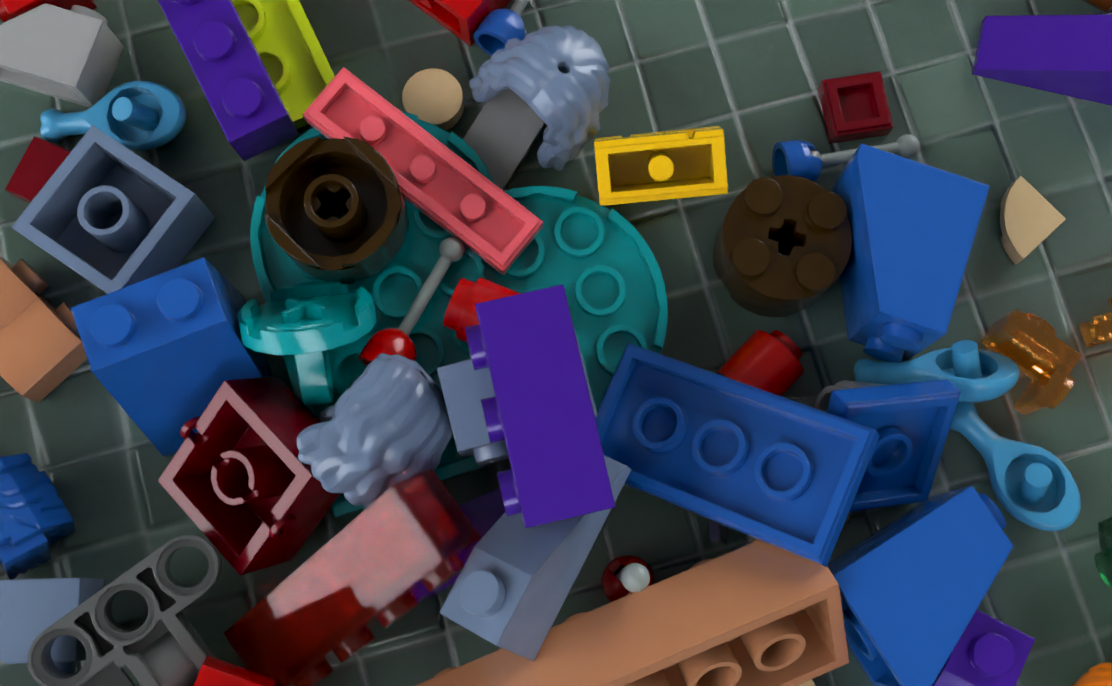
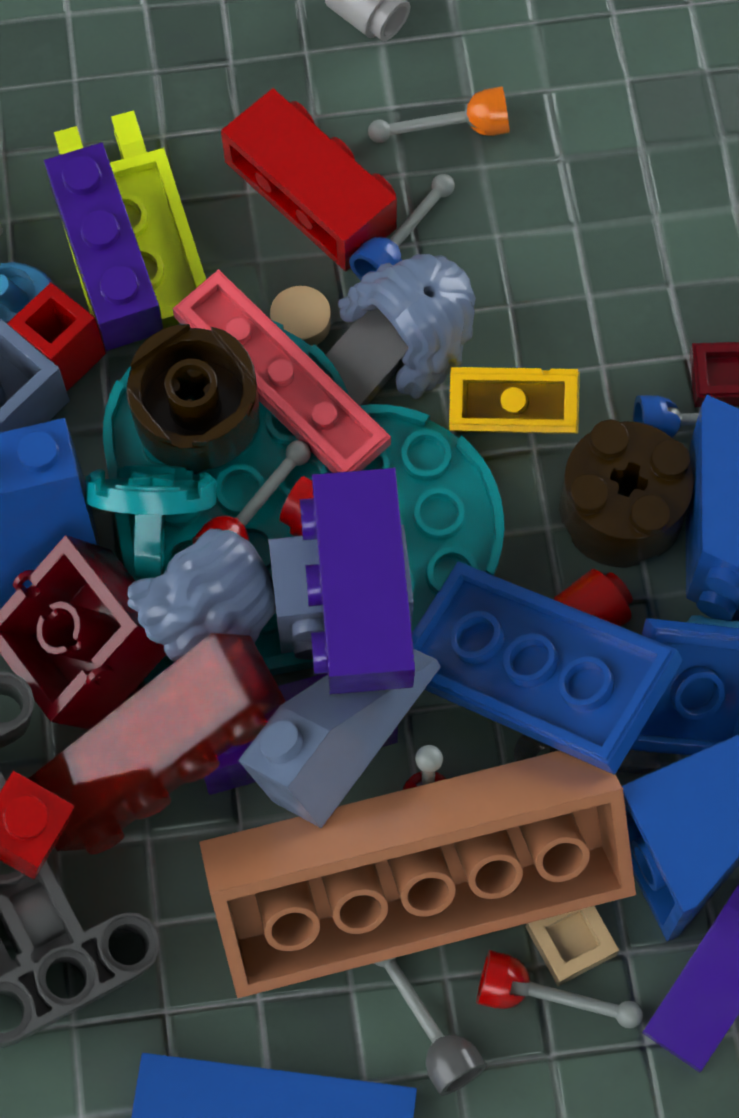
camera: 10 degrees right, 10 degrees down
none -> red brick [7,282,106,391]

